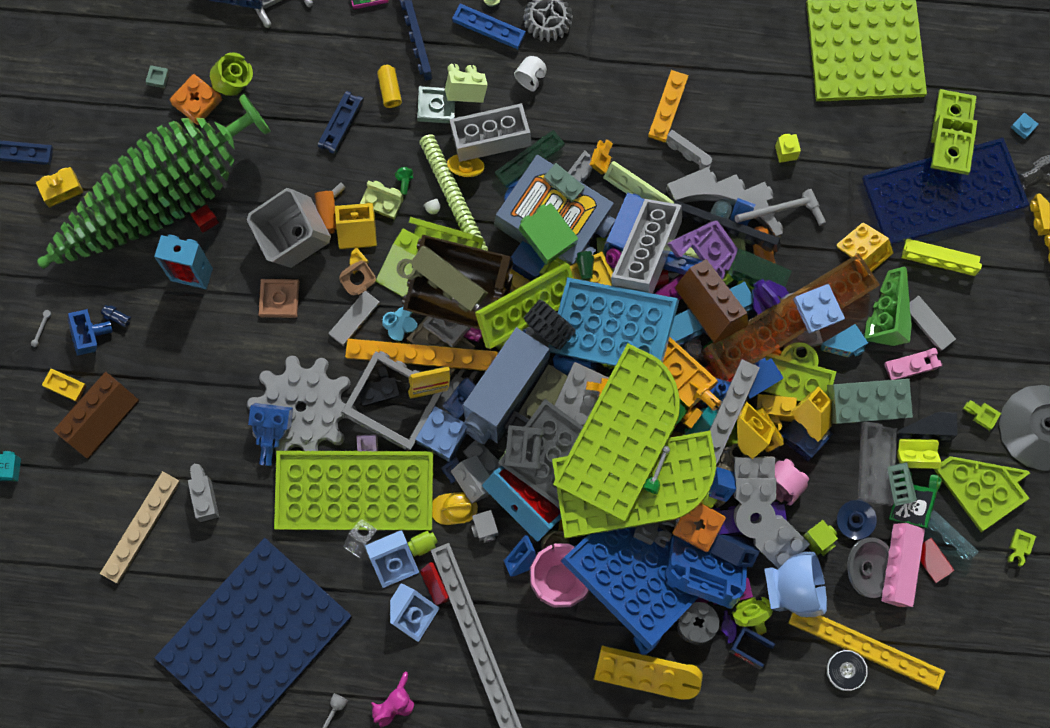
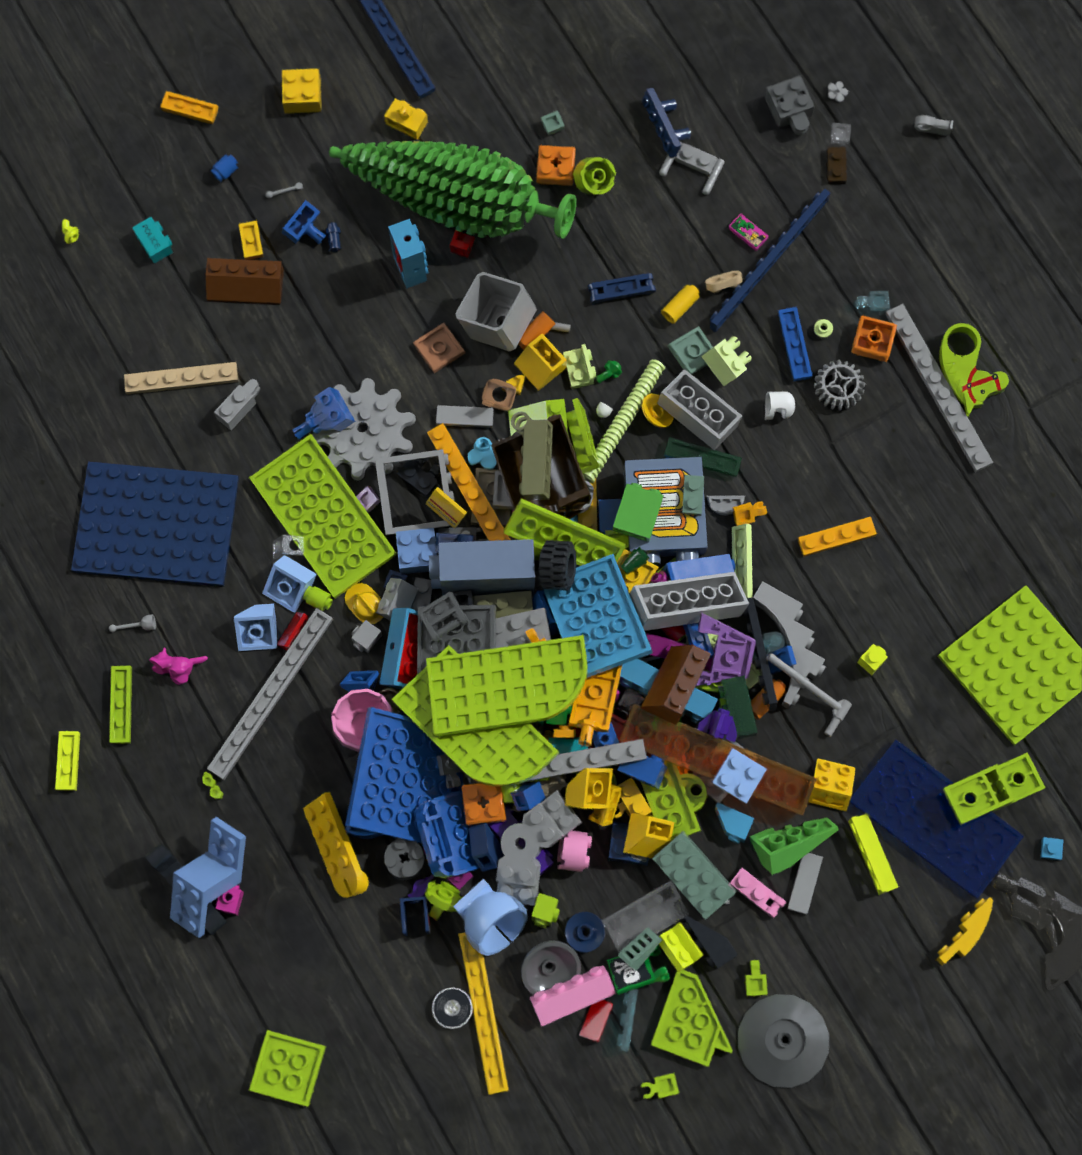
camera: 55 degrees right, 0 degrees up
hinge [643,446,670,494] -> none
light grey plate [666,130,712,170] -> none
none -> tan plate [705,271,743,293]

